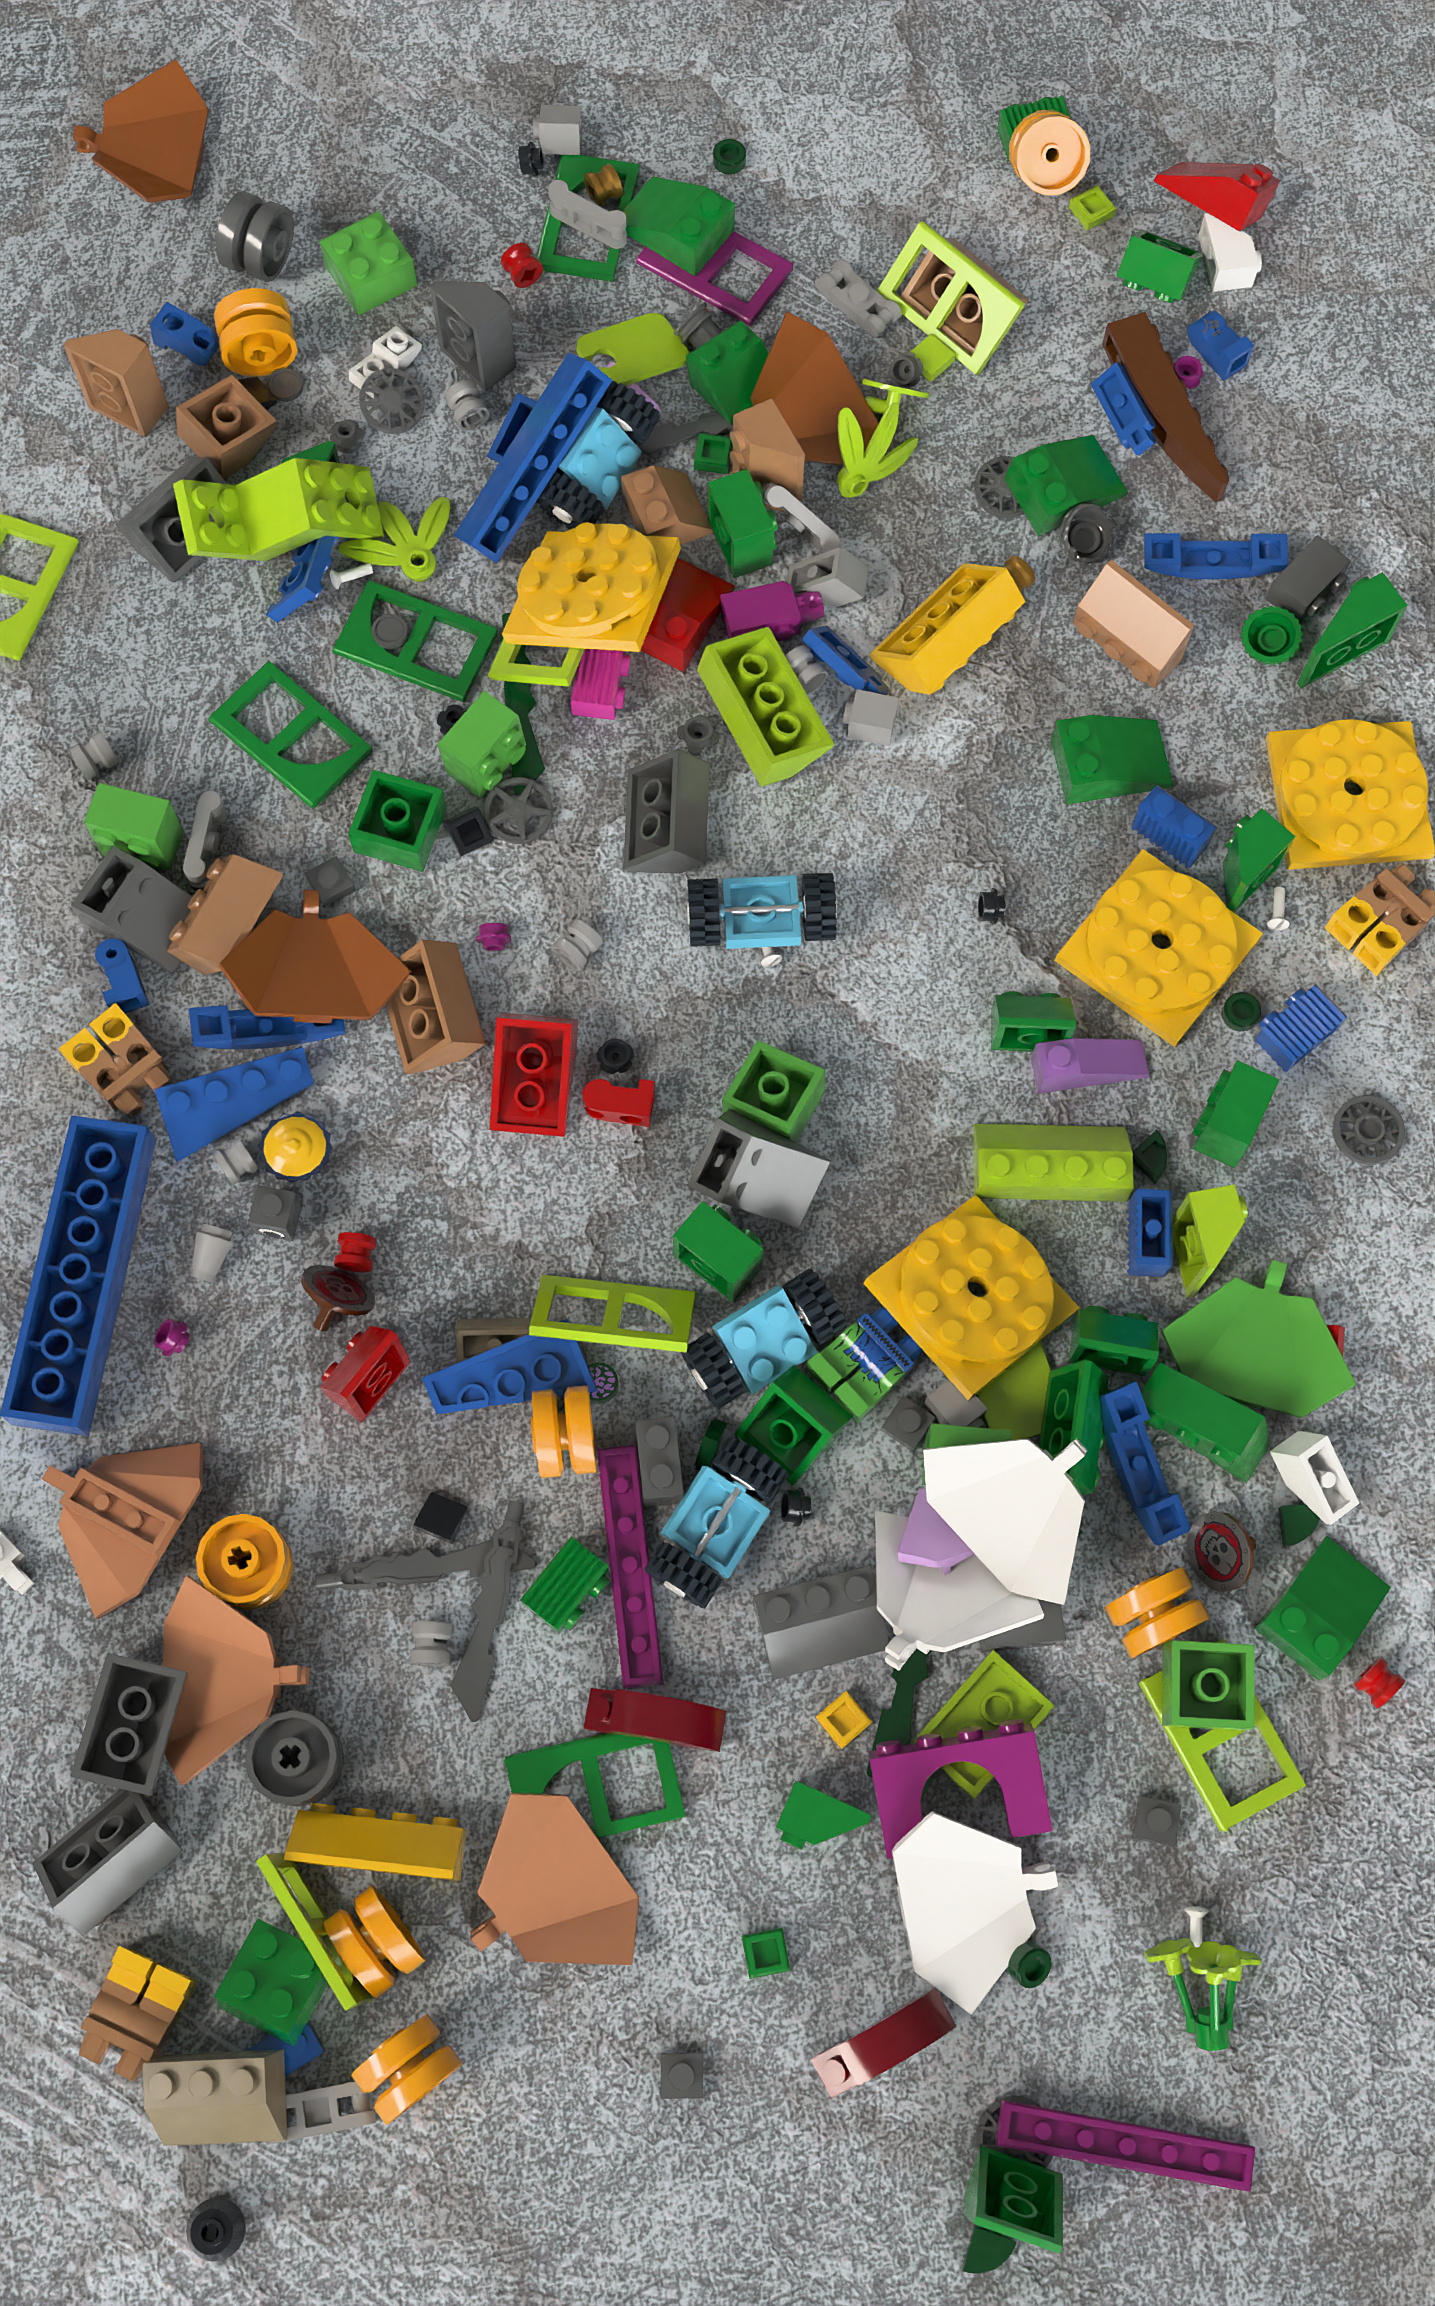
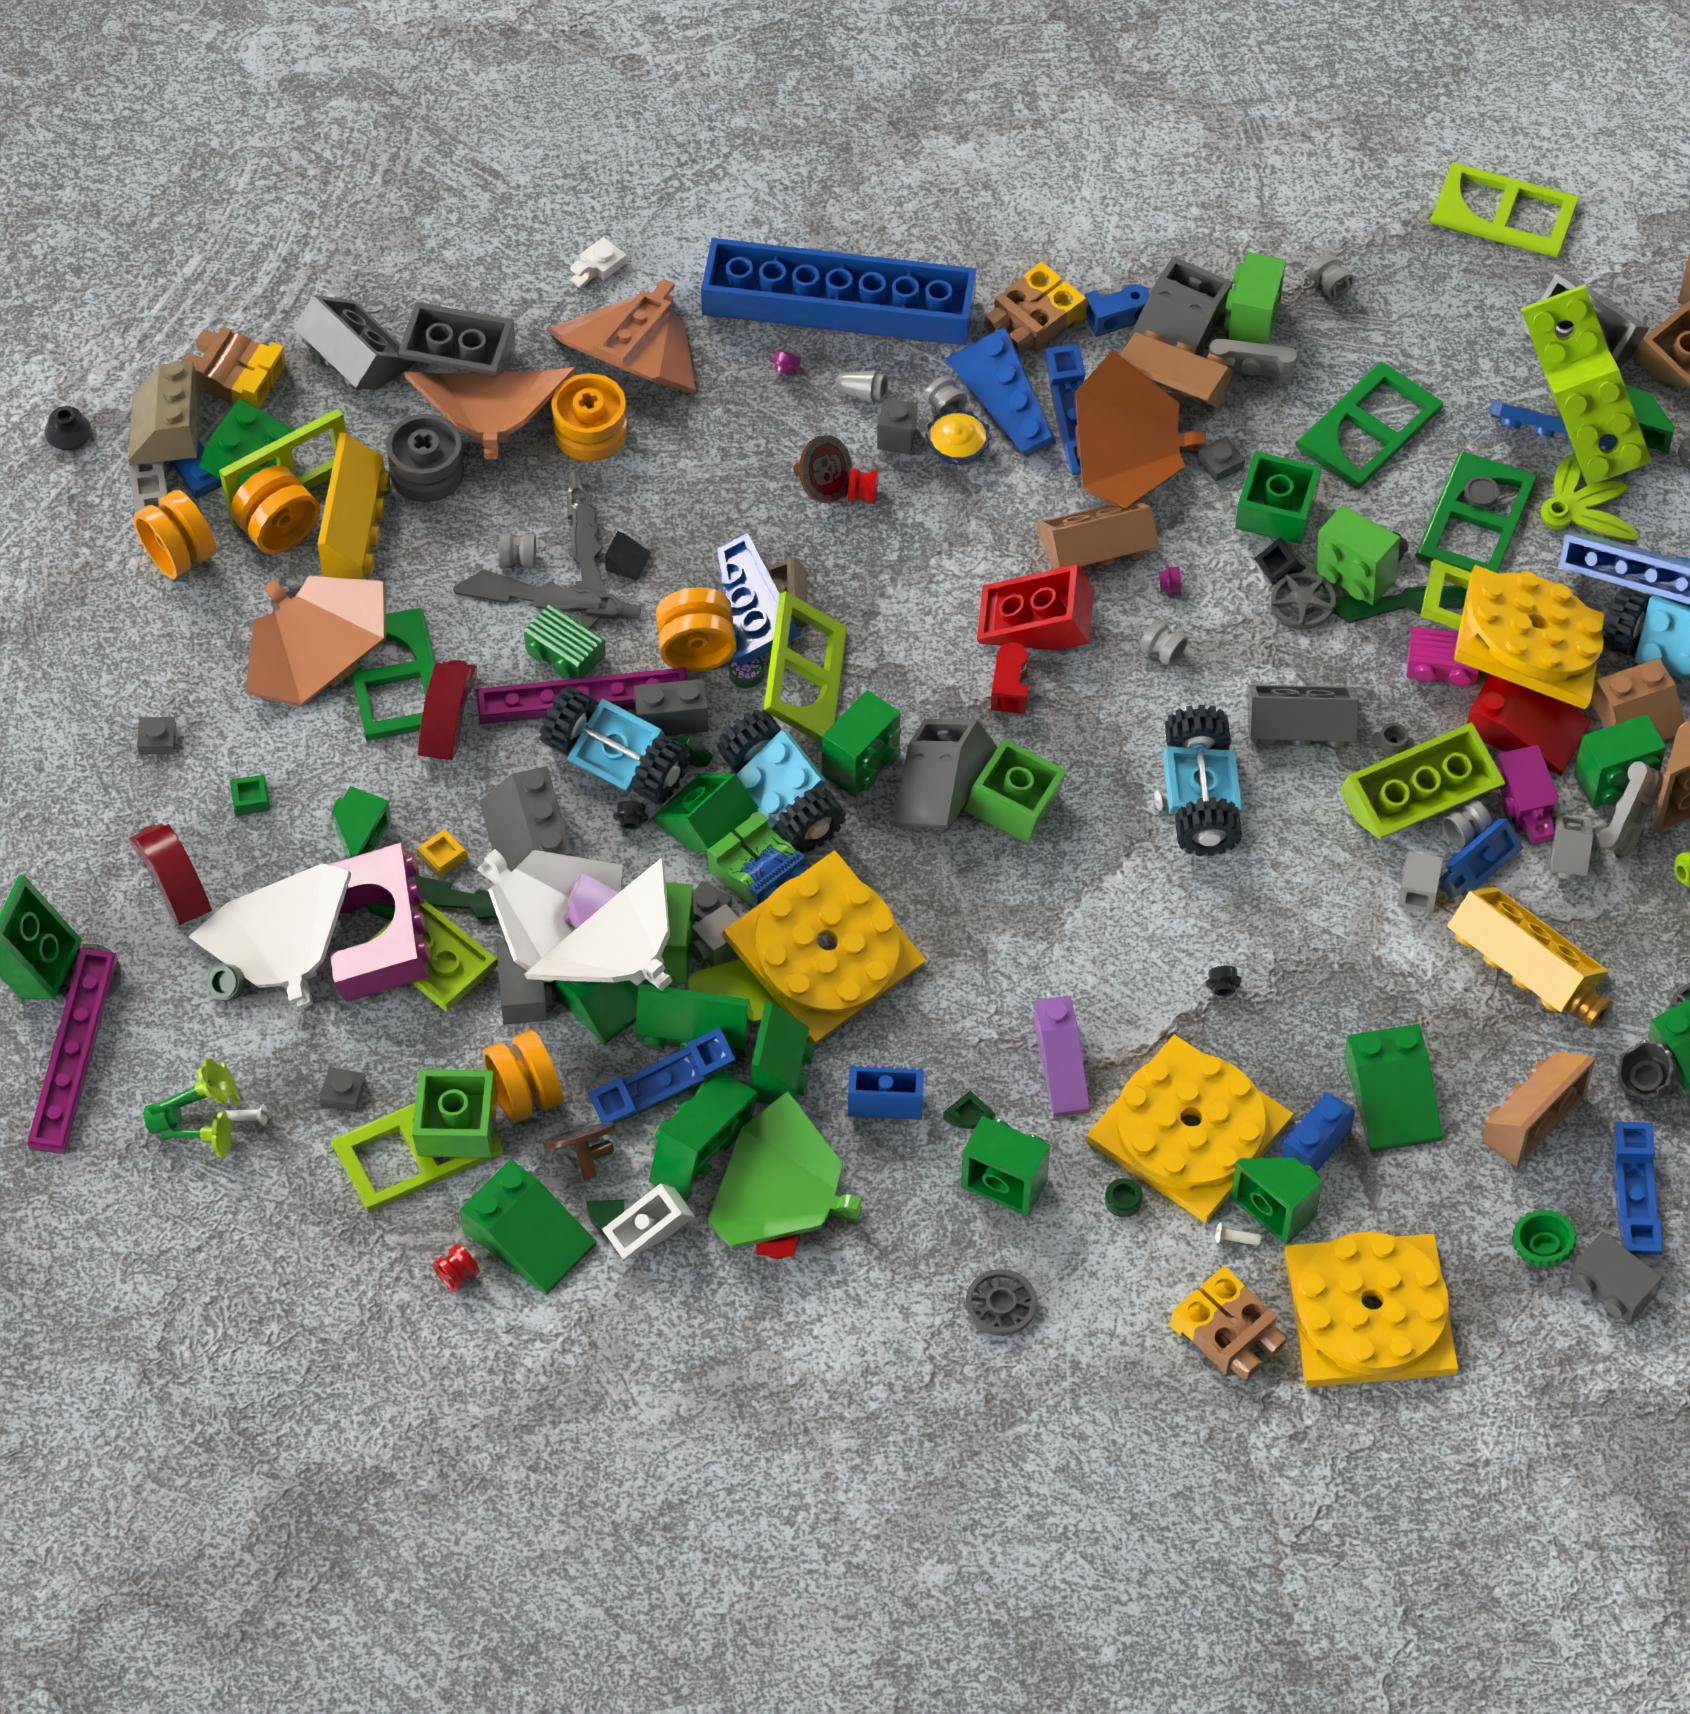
camera: 90 degrees right, 15 degrees down
red slope [320,1325,411,1423] -> none
white piece [330,564,373,590] -> none
black plate [597,1039,634,1074] -> none
lime slope [973,1124,1134,1202] -> none
green slope [991,991,1076,1052] -> none
lime slope [1173,1184,1248,1298] -> none
blue brick [1255,984,1347,1072] -> none
green slope [1297,572,1408,689] -> none

